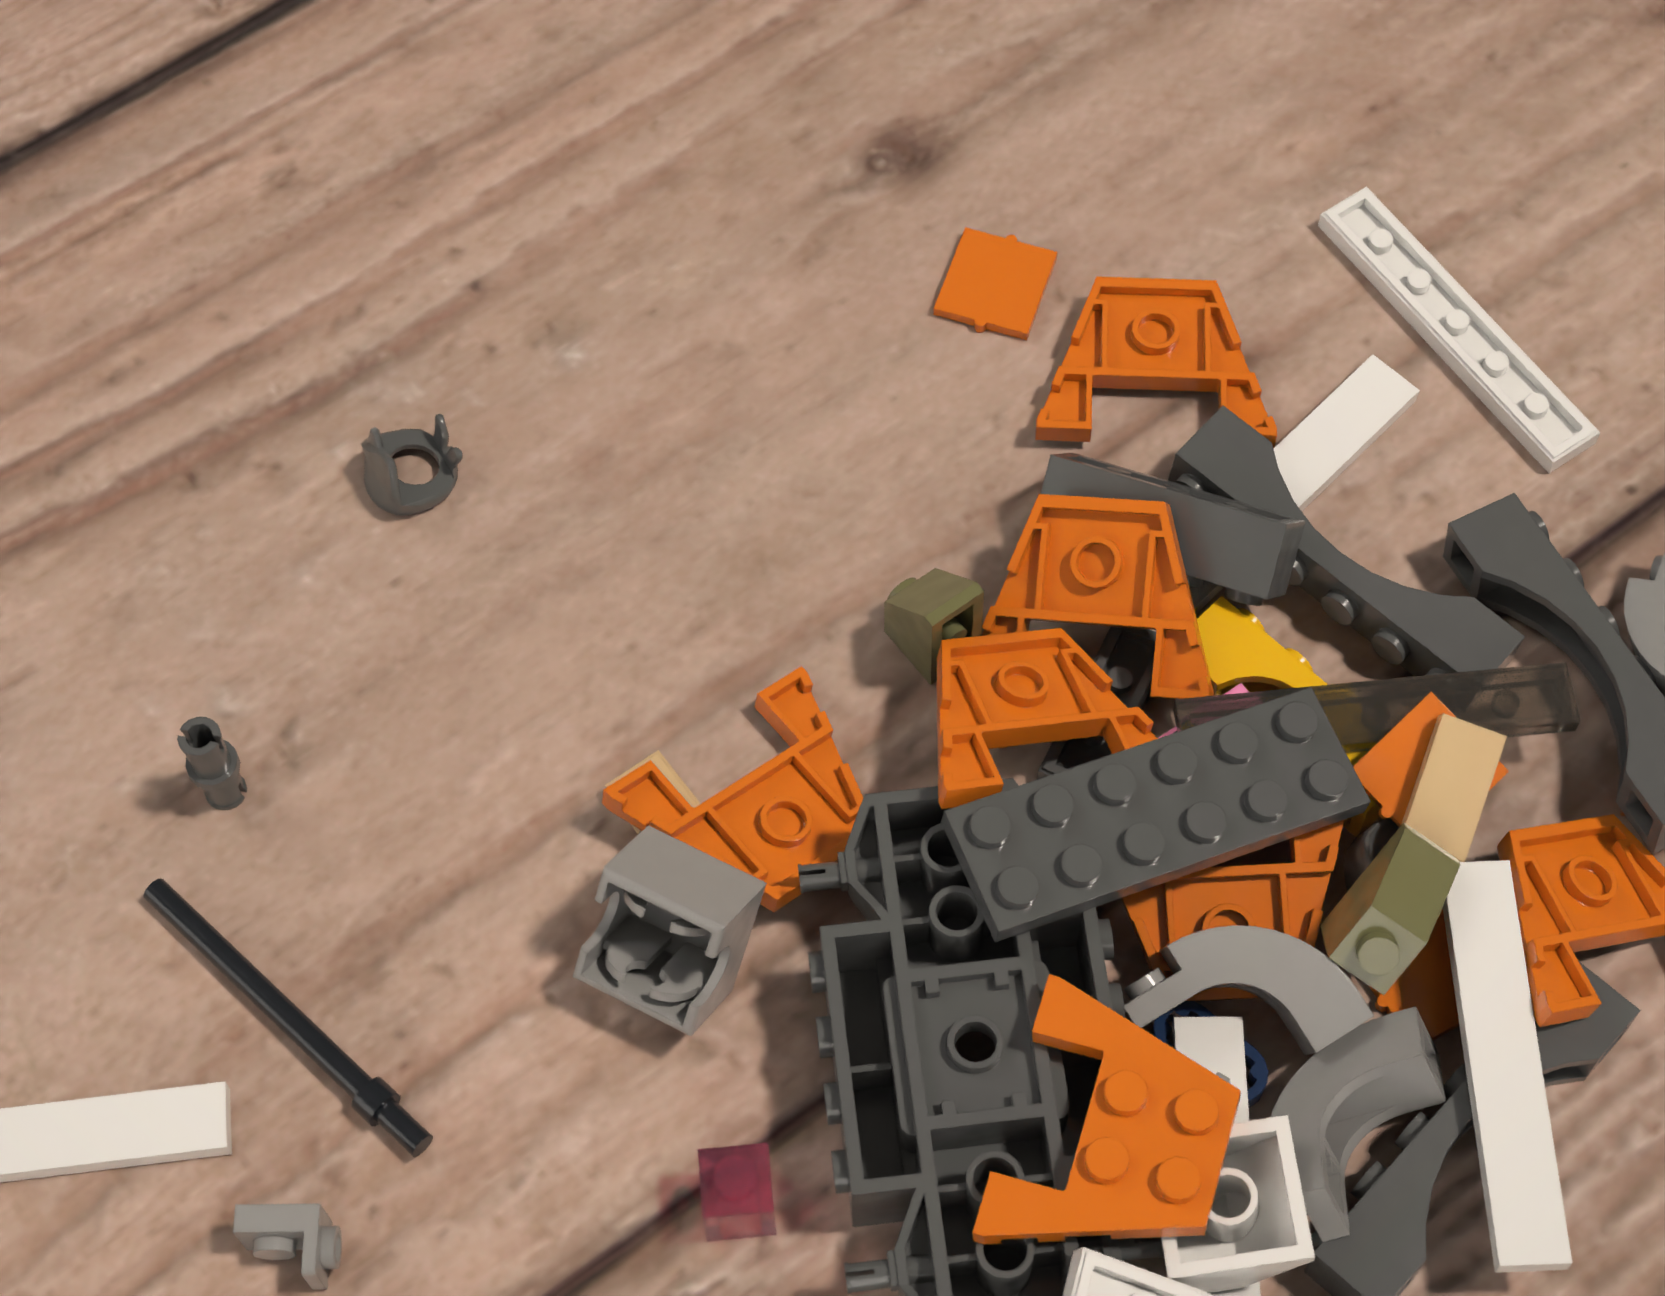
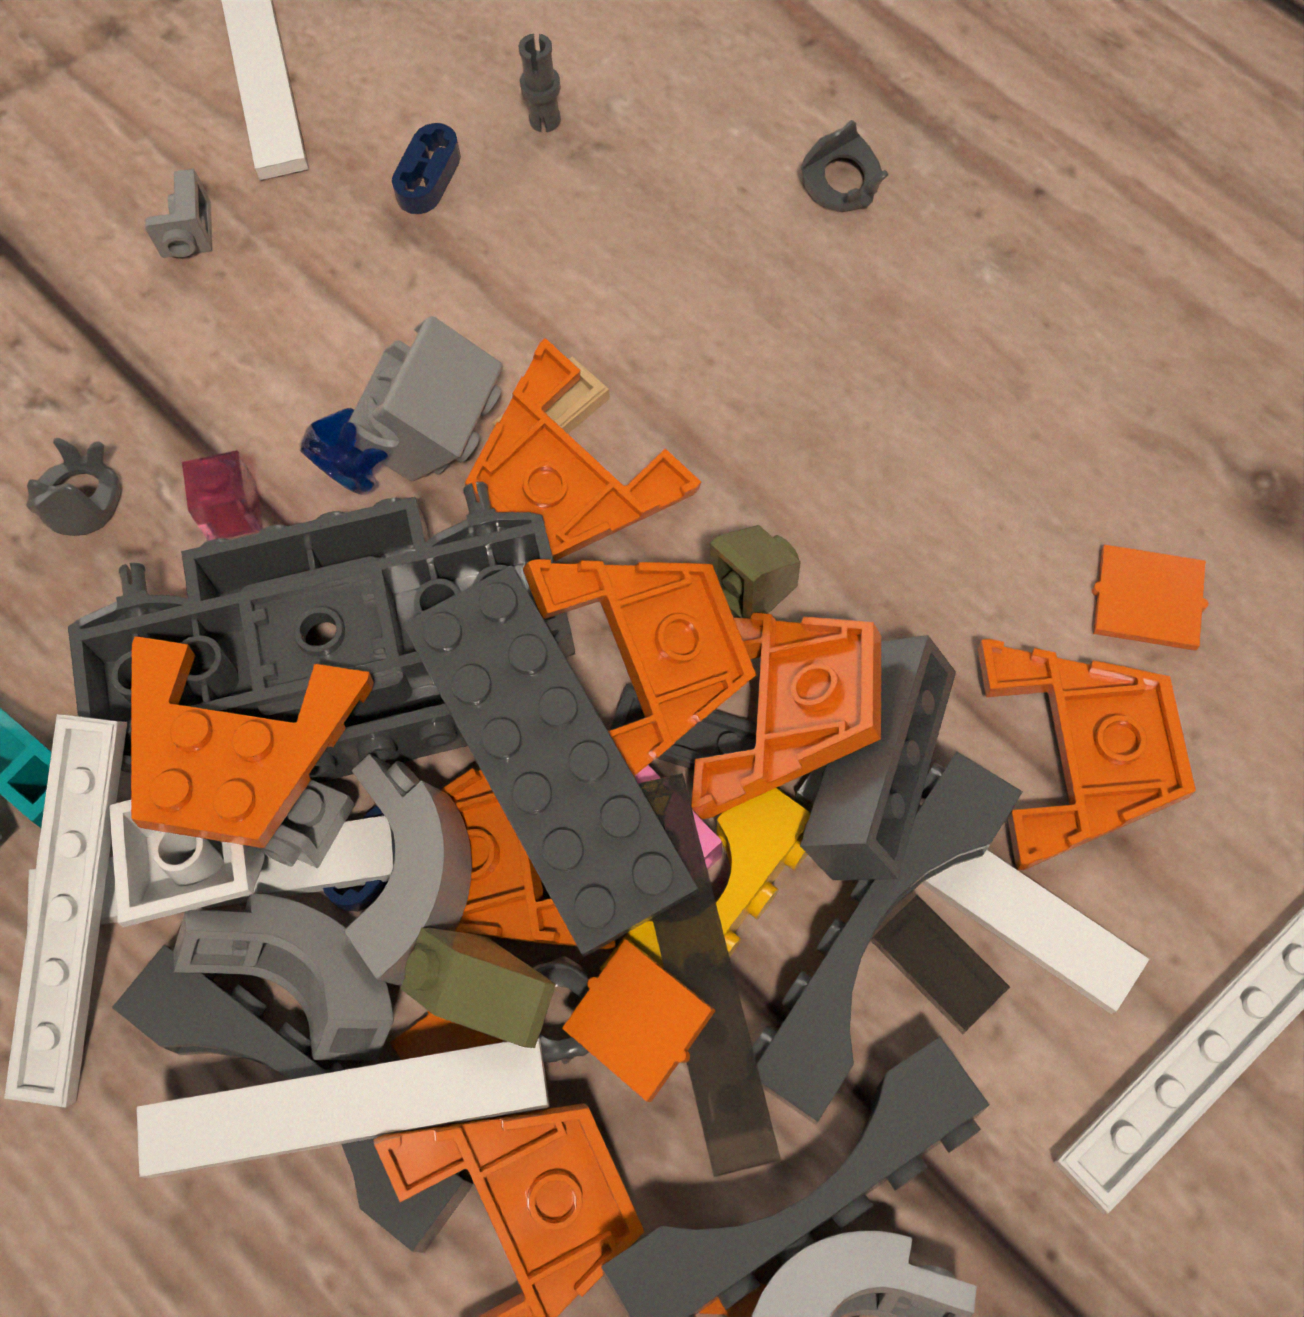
camera: 85 degrees right, 5 degrees up
black bar [143,878,433,1157] -> none
tan tile [1401,713,1507,862] -> none
none -> clear blue piece [299,408,388,495]
none -> dark blue beam [392,123,461,214]
none -> clear smoke tile [871,895,1010,1035]

